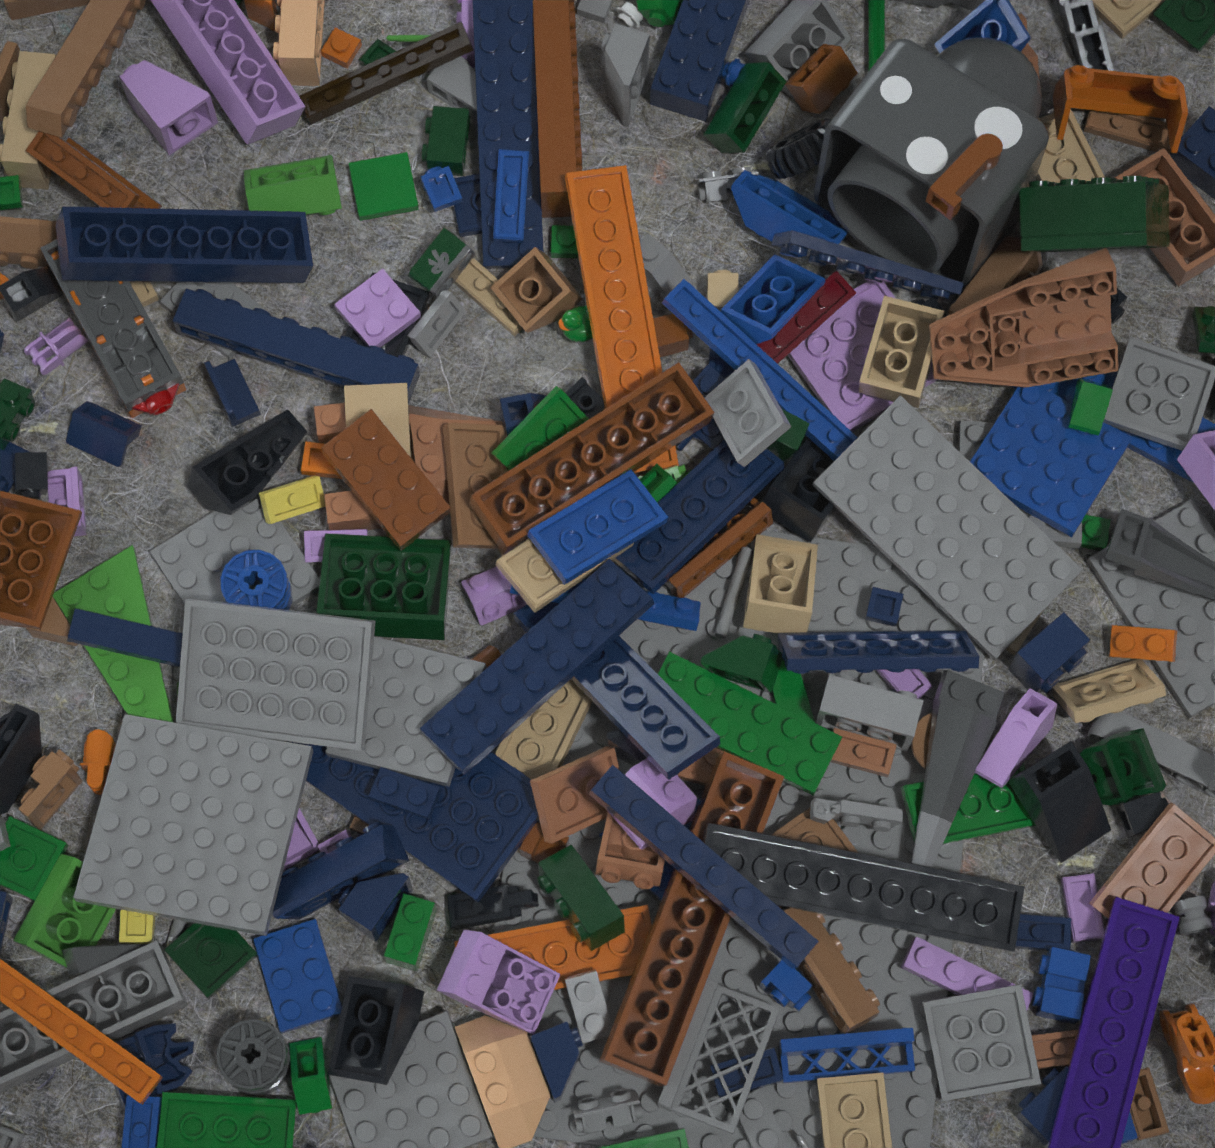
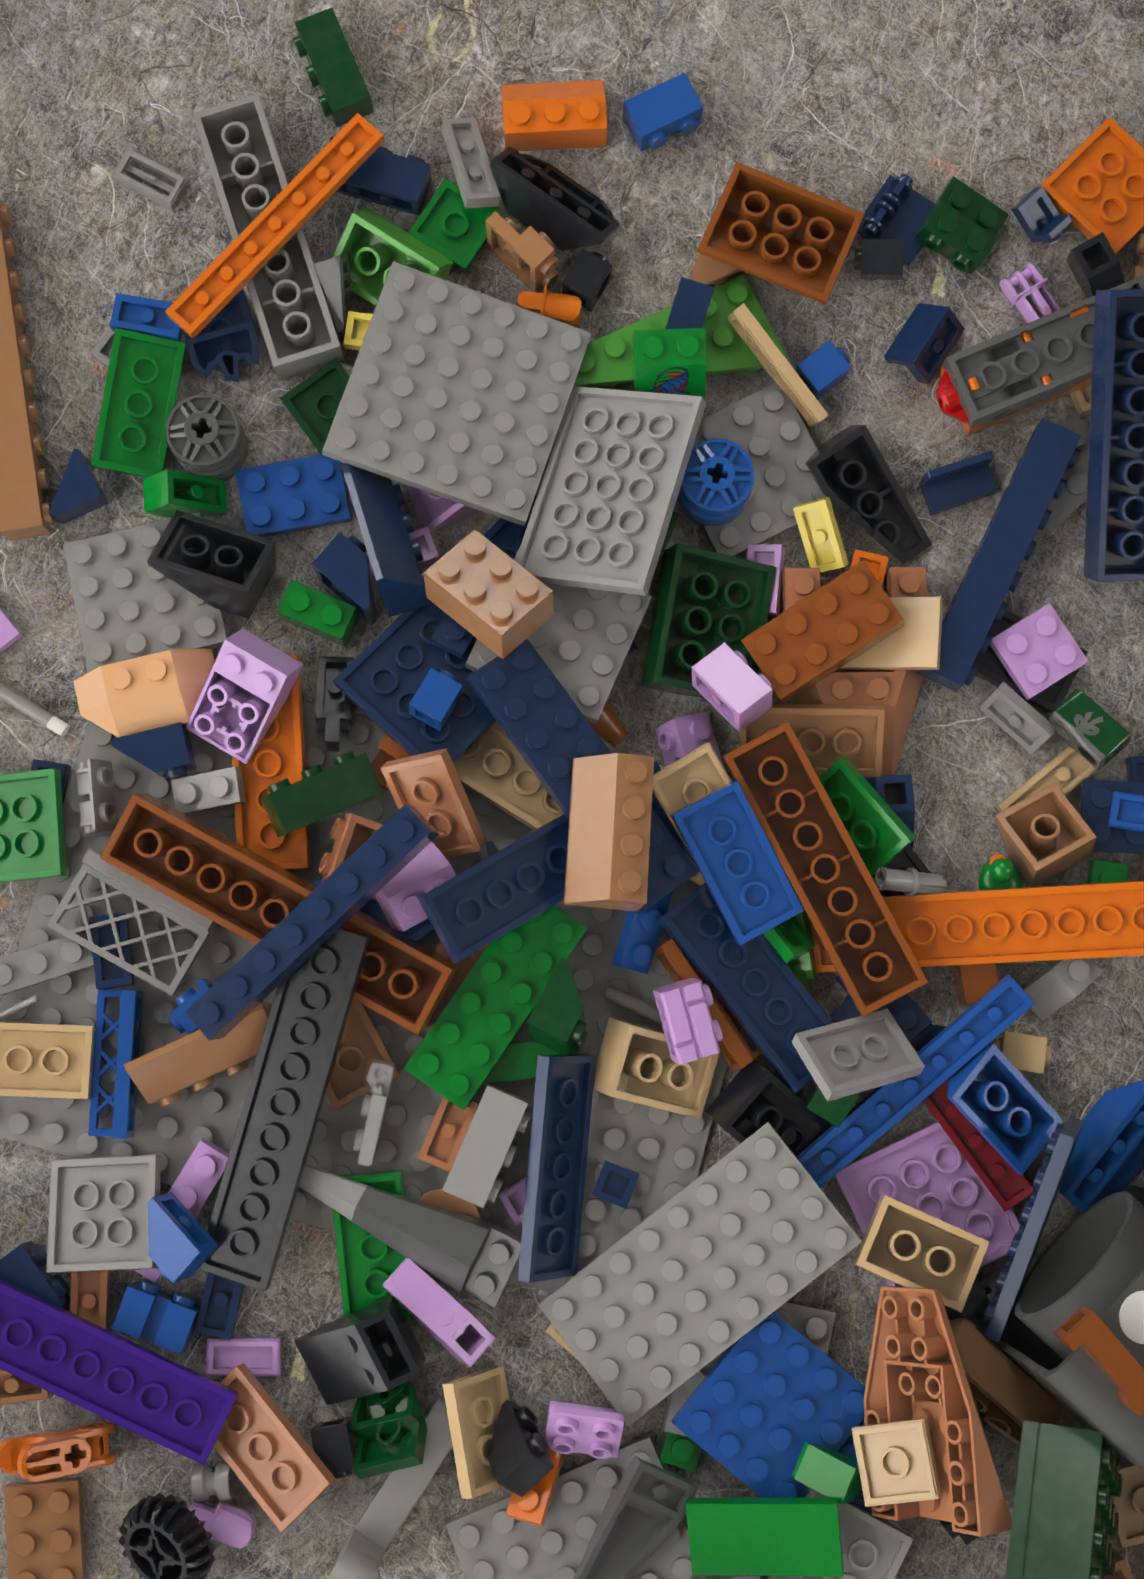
camera: 95 degrees right, 10 degrees up
lavender hinge [47,467,86,537] -> none
dark blue brick [1008,612,1090,694] -> none
none -> slope [148,1192,219,1283]
none -> blue brick [409,668,463,731]
none -> medium nougat brick [424,530,553,659]
none -> black slope [487,1399,554,1497]
none -> lavender bracket [545,1400,625,1459]
none -> black brick [562,249,613,312]
none -> medium nougat slope [564,753,654,911]
none -> green slope [632,328,706,401]
none -> lavender brick [653,978,723,1064]
none -> green tile [686,1498,844,1577]
none -> lavender brick [691,643,773,732]
none -> tan tile [727,303,828,427]
none -> blue brick [795,340,851,400]
none -> tan tile [851,1418,942,1507]
none -> light grey axle [875,867,947,896]

